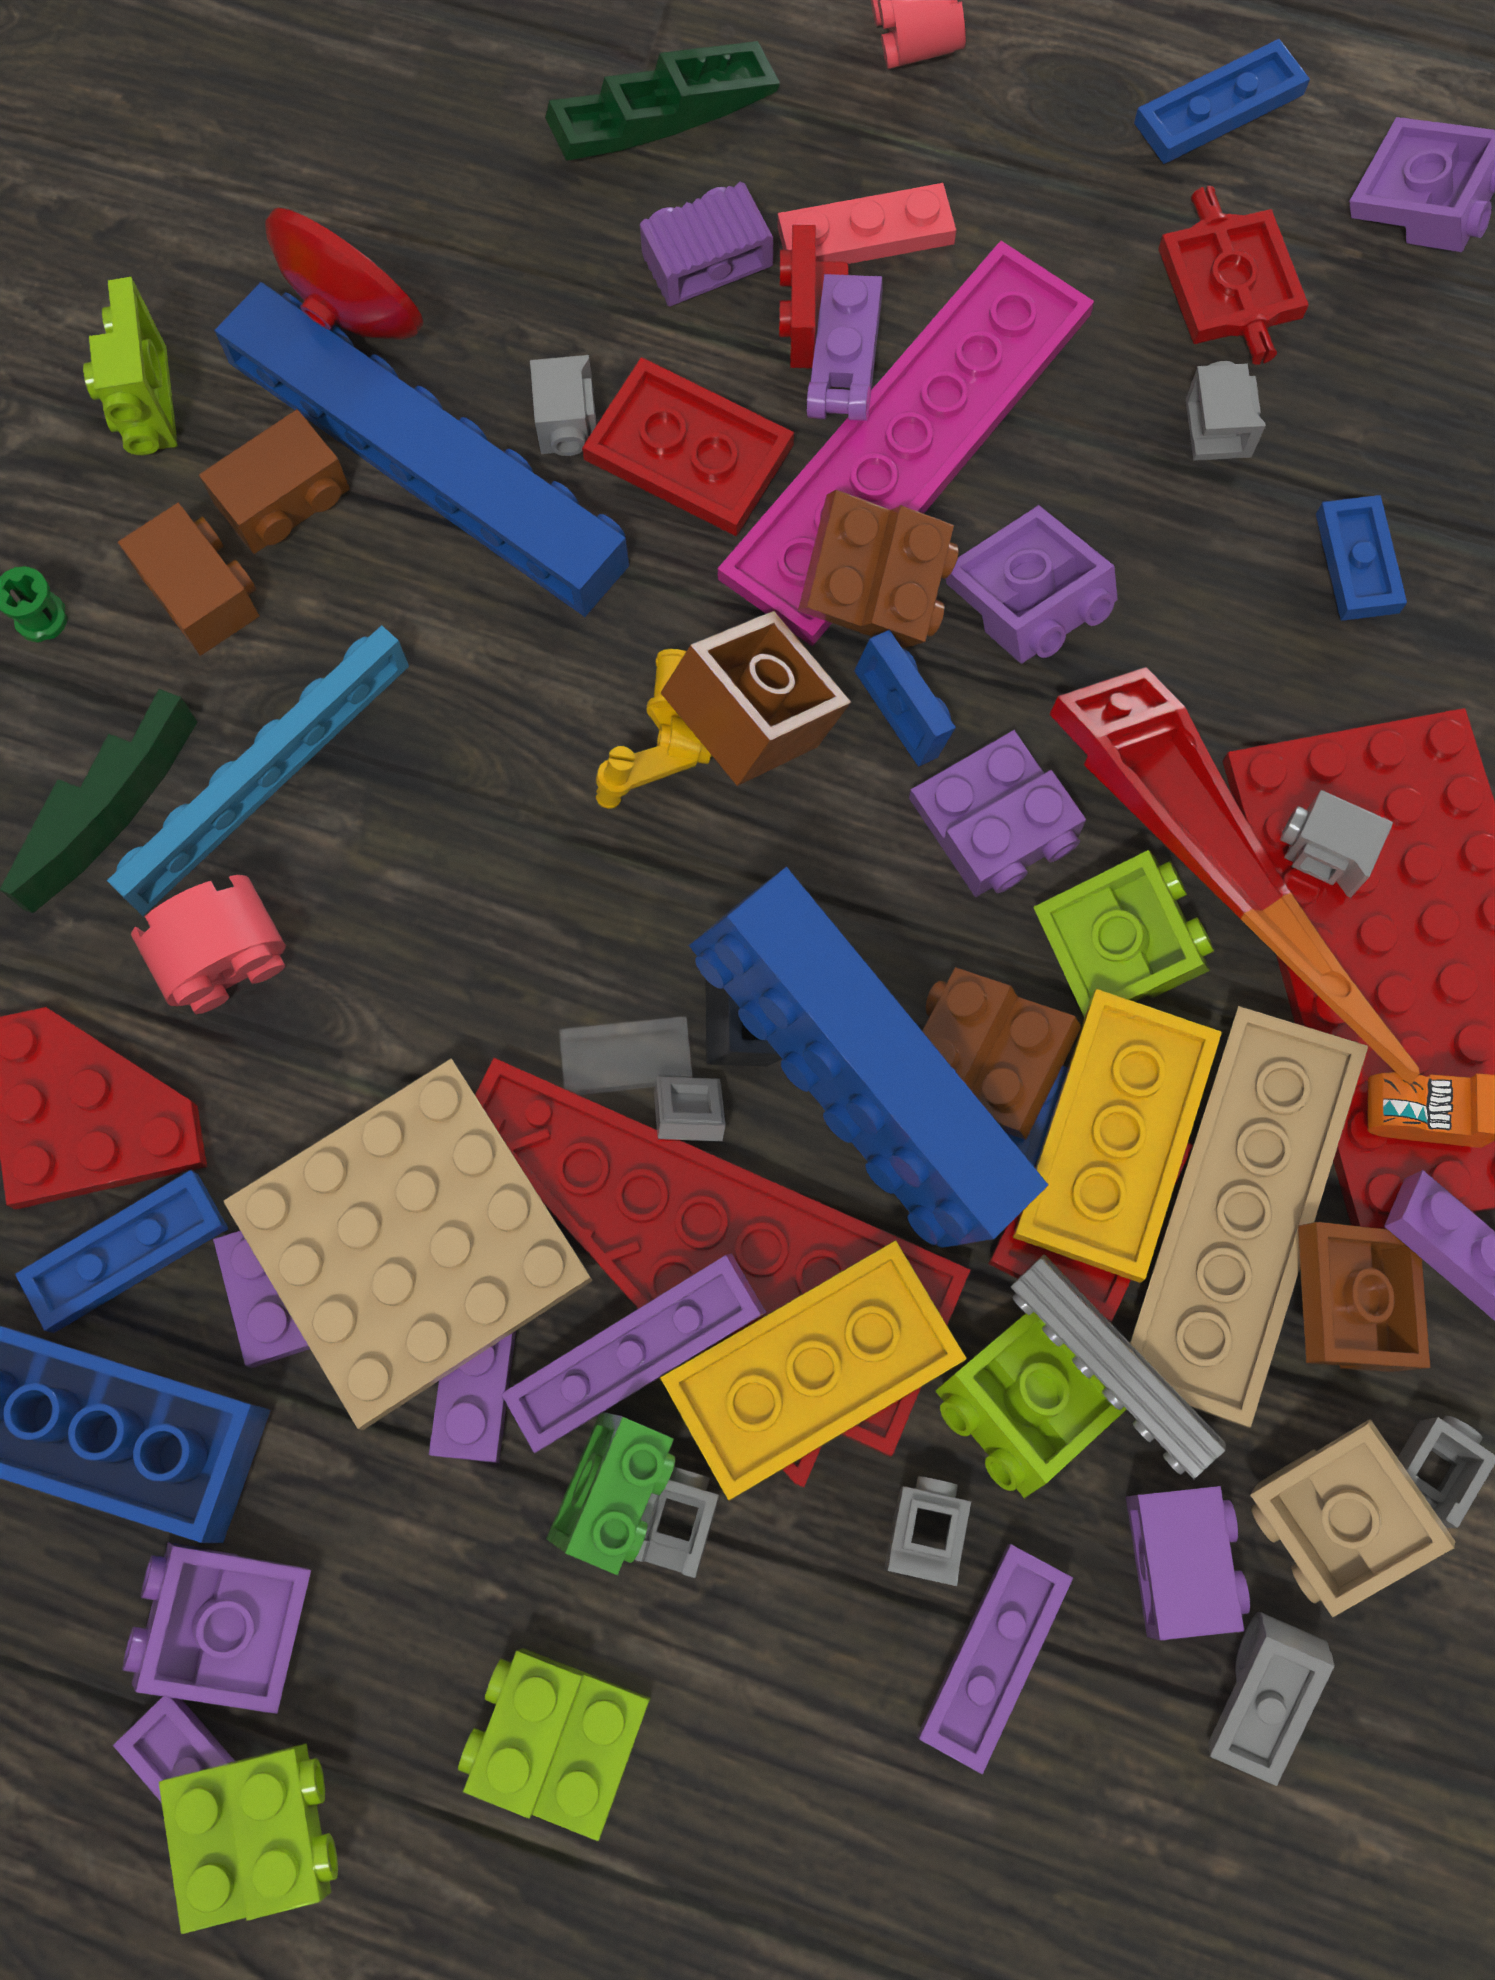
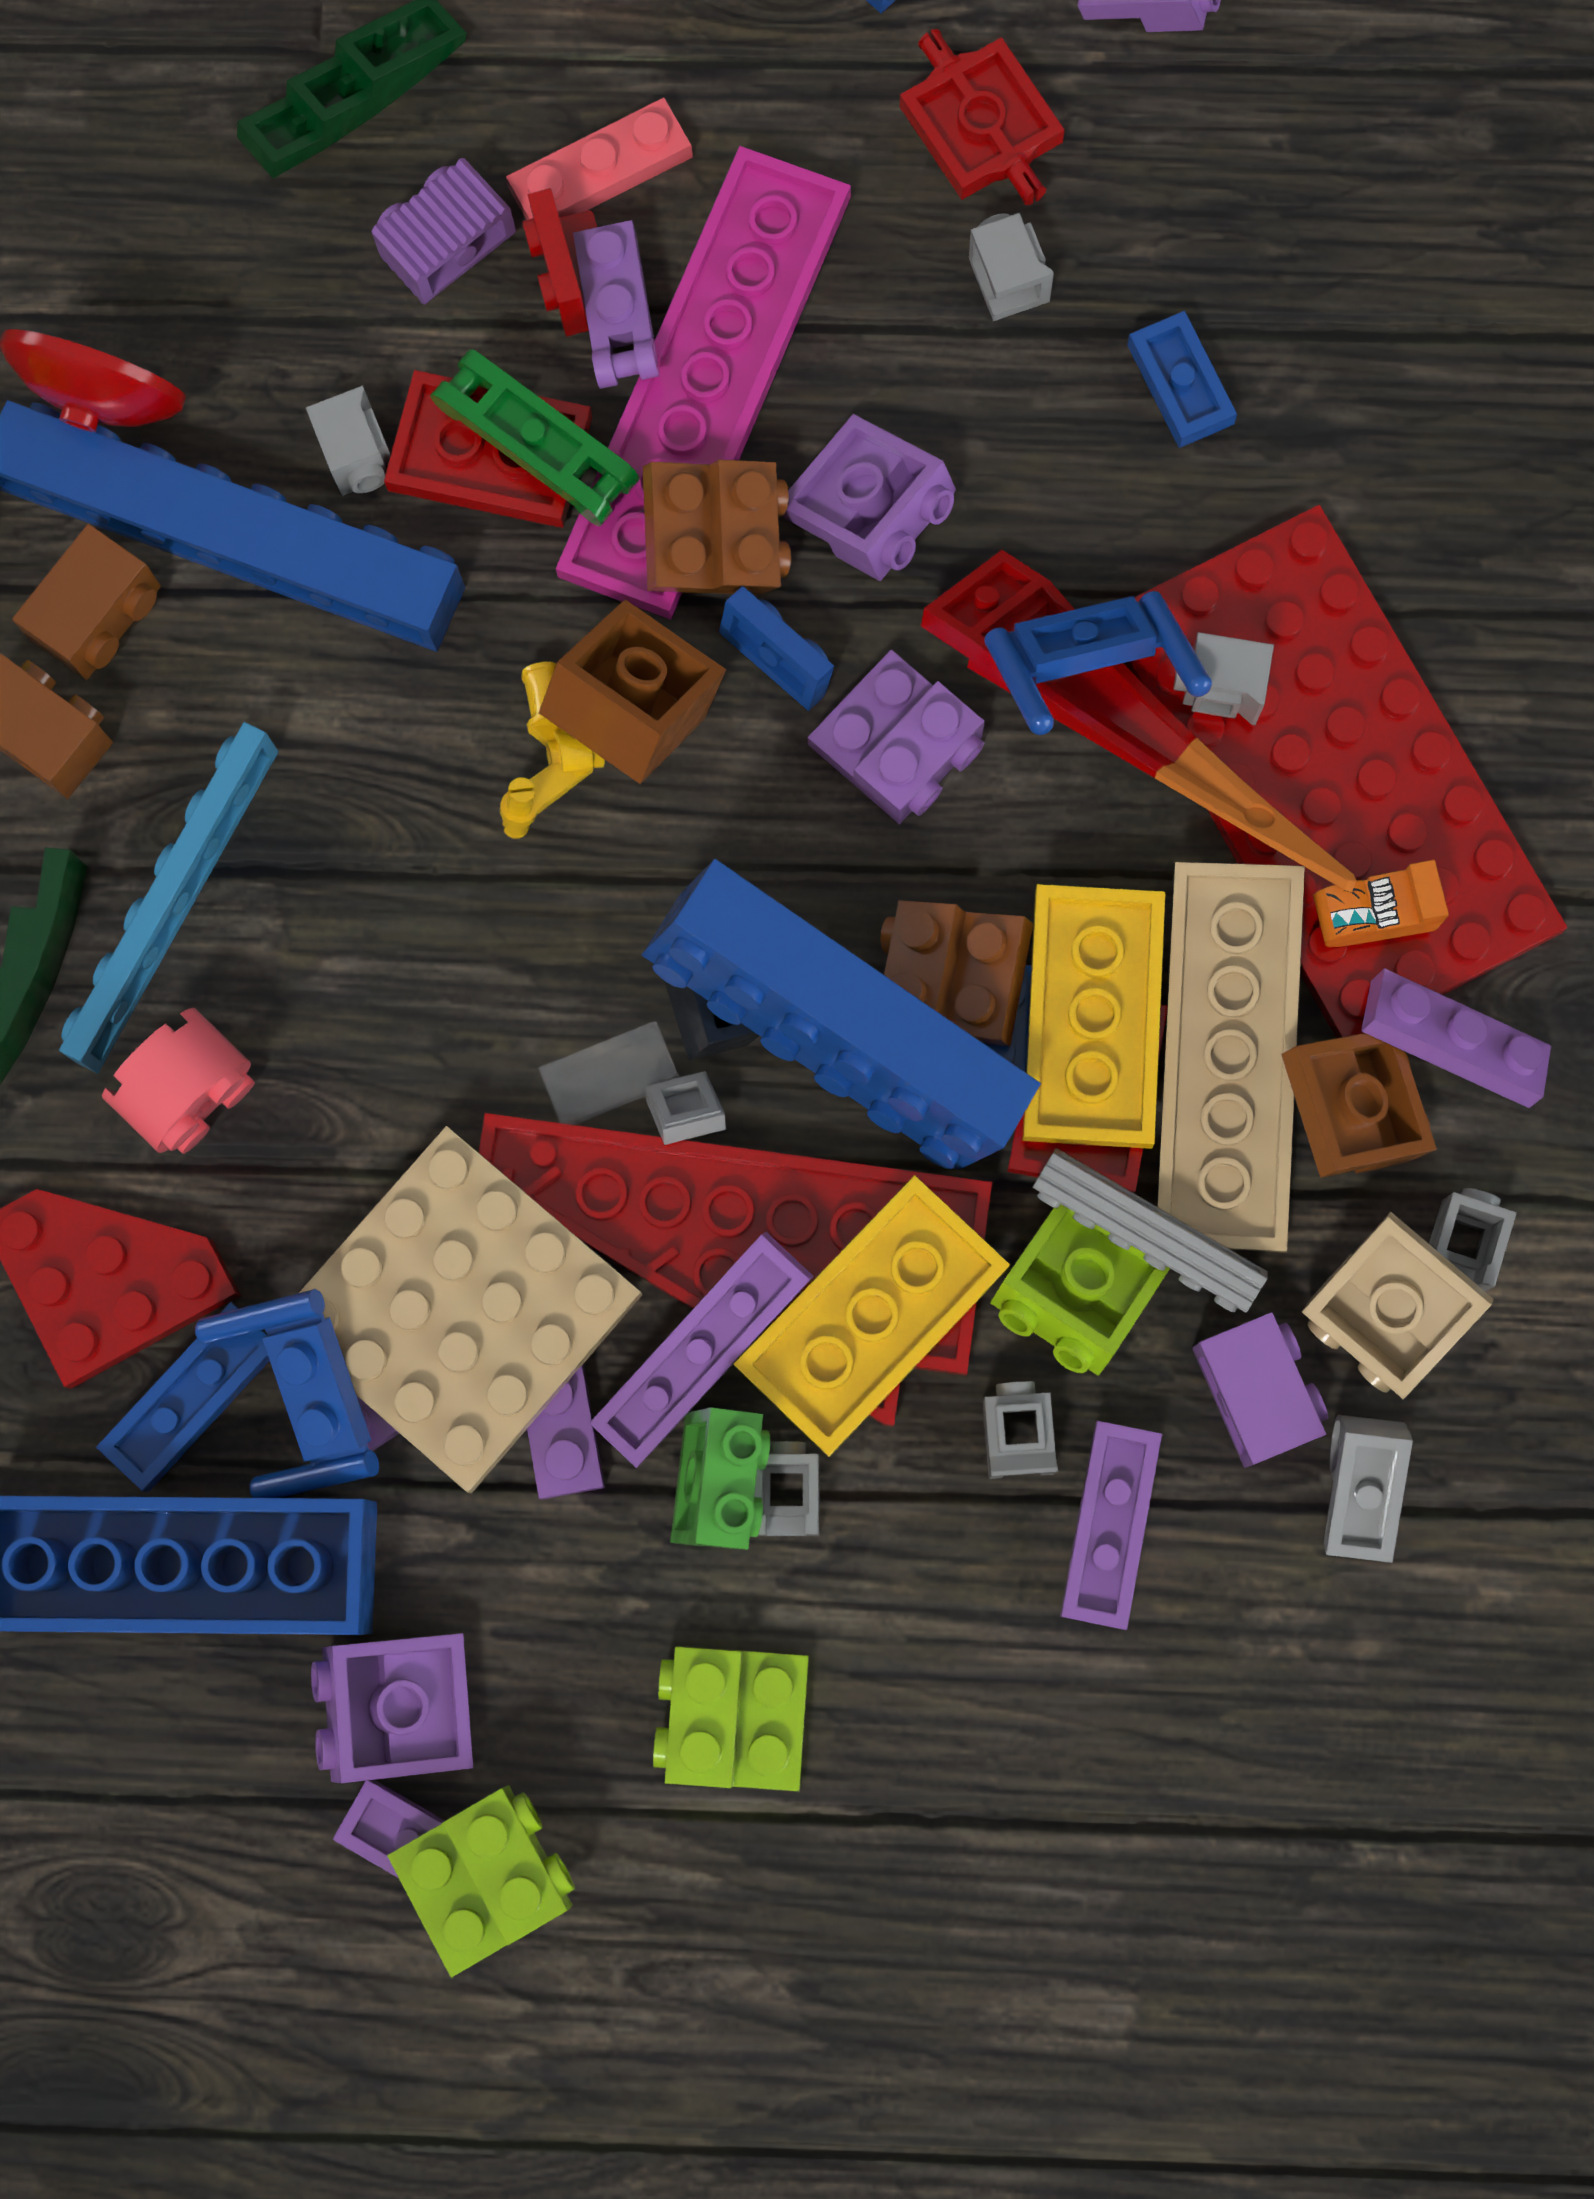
camera: 10 degrees left, 5 degrees up
lime plate [1033,850,1214,1018] -> none
none -> blue plate [195,1289,379,1498]
none -> green plate [430,349,640,526]
none -> blue plate [984,591,1212,735]

